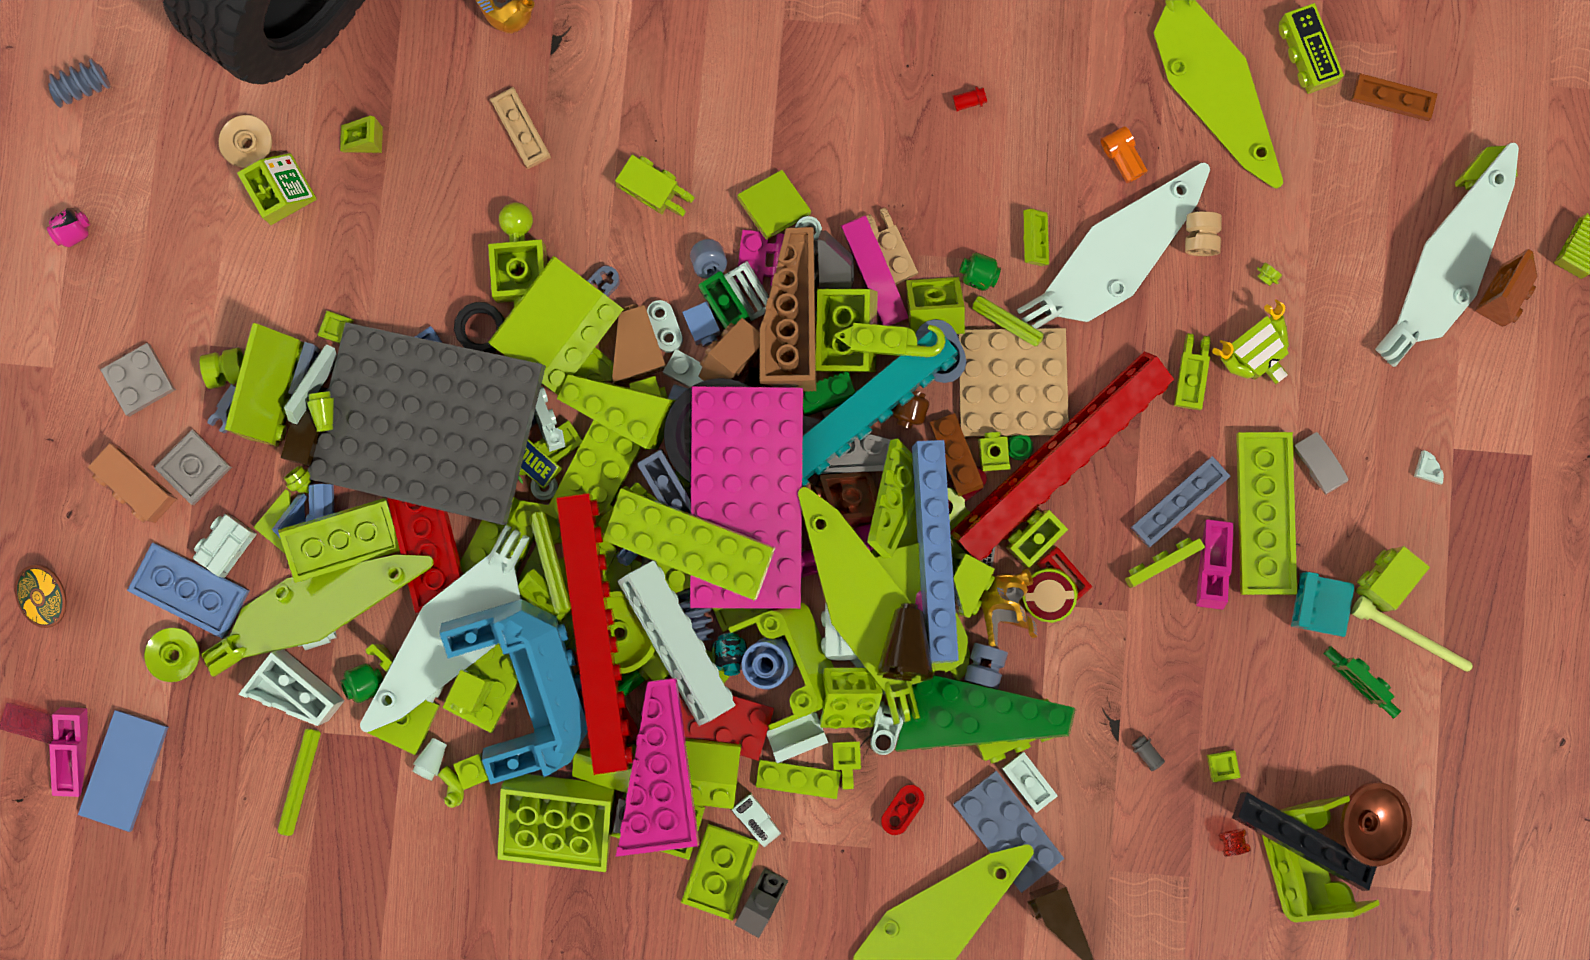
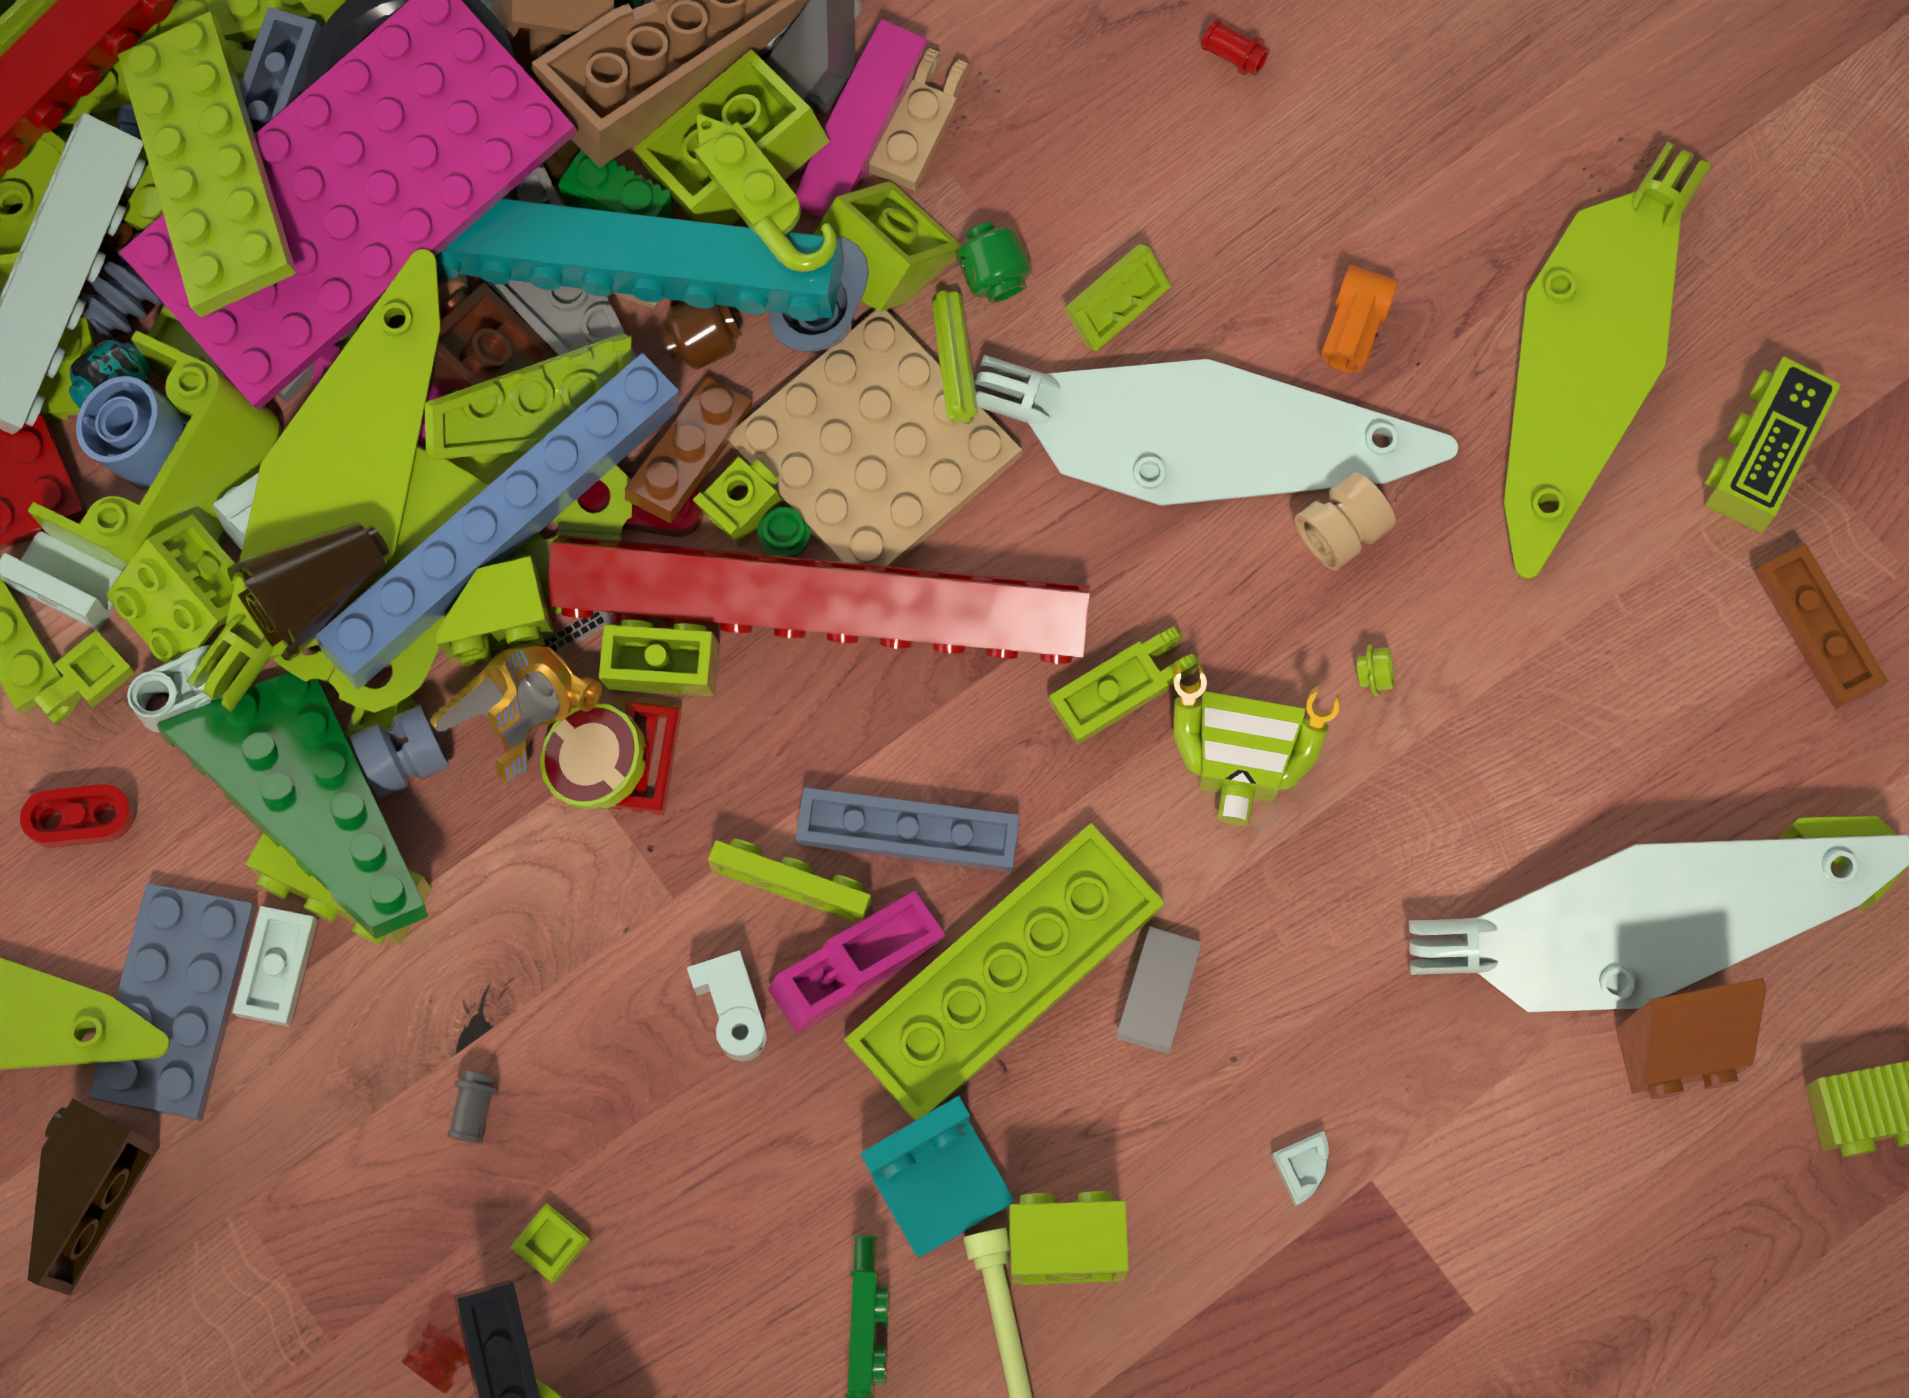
camera: 45 degrees right, 10 degrees down
none -> light aqua leg [687,950,767,1061]

